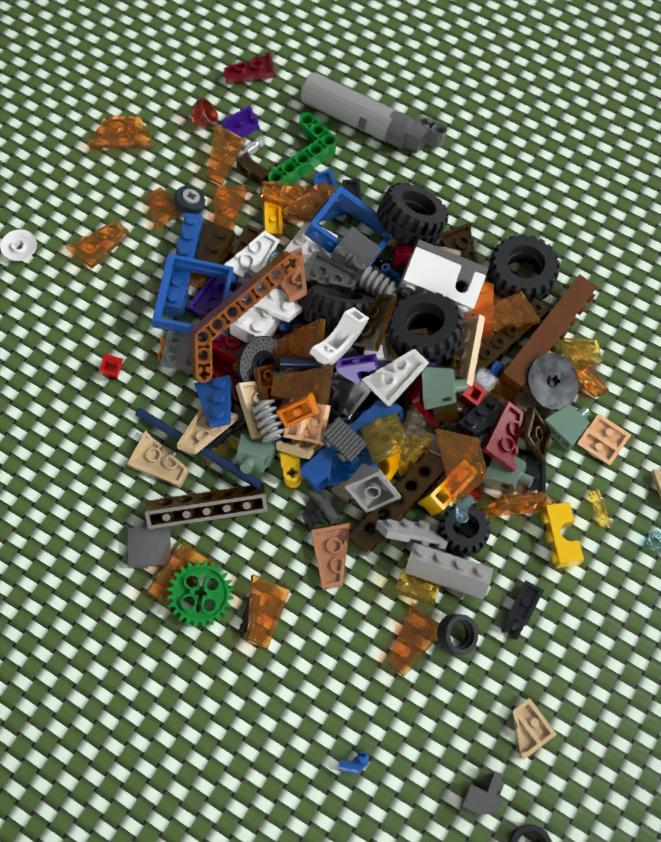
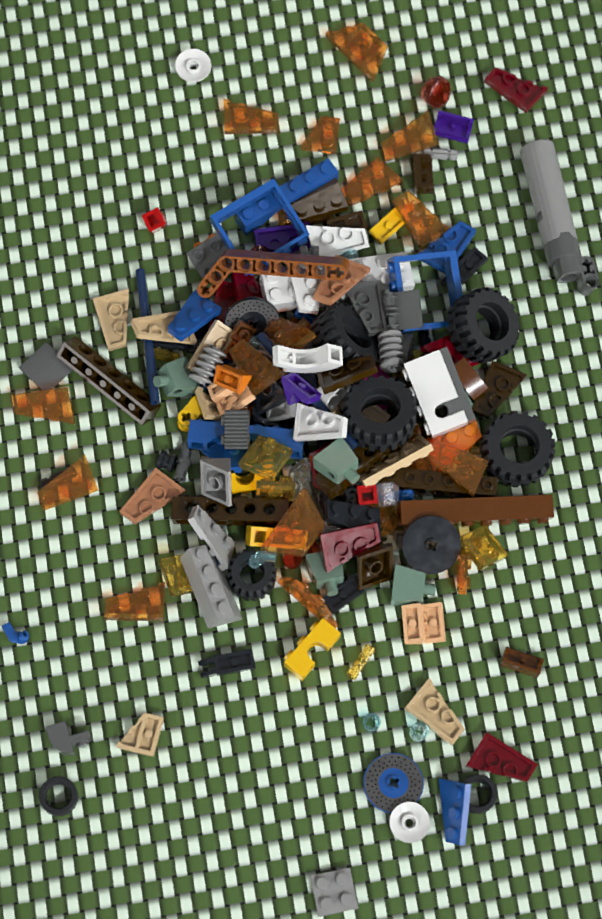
camera: 45 degrees right, 5 degrees up
green gear [166,560,234,628] -> none
black wheel [174,186,206,214] -> none
green beam [268,112,336,193] -> none
clear orange wing [281,183,336,223] -> none
blue arm [381,263,402,286] -> none
black tyre [437,614,479,655] -> none

